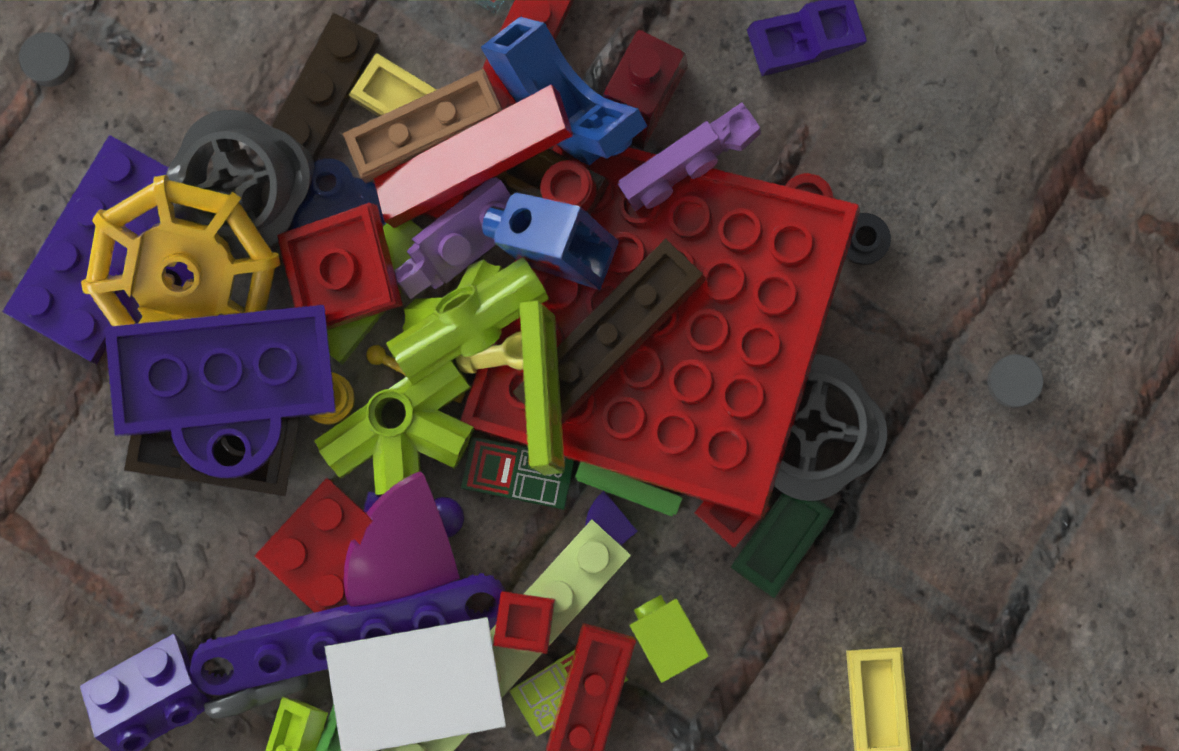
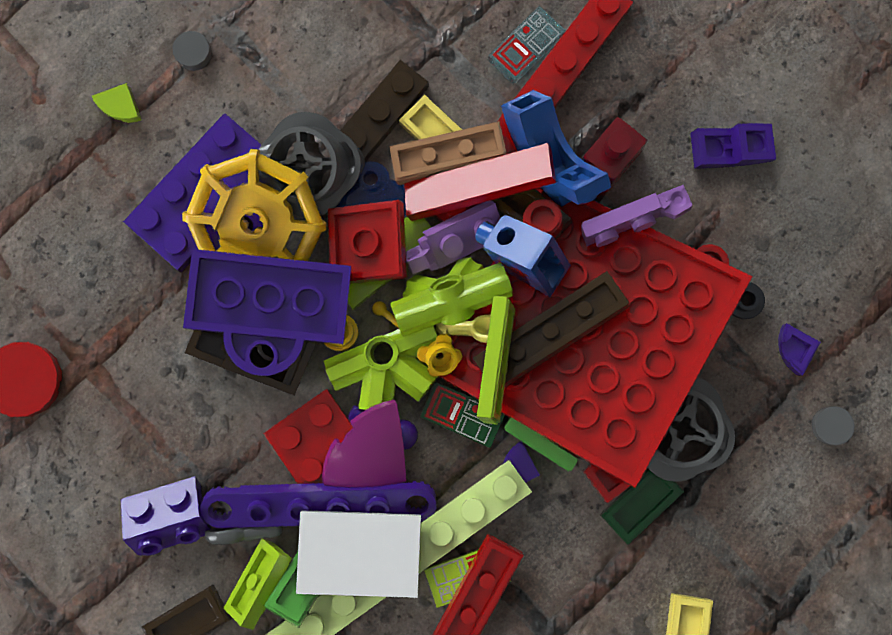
camera: 10 degrees right, 0 degrees up
red tile [493,591,556,654] -> none
lime brick [629,595,709,683] -> none
none -> yellow plate [417,334,462,377]
none -> dark purple tile [778,323,821,376]

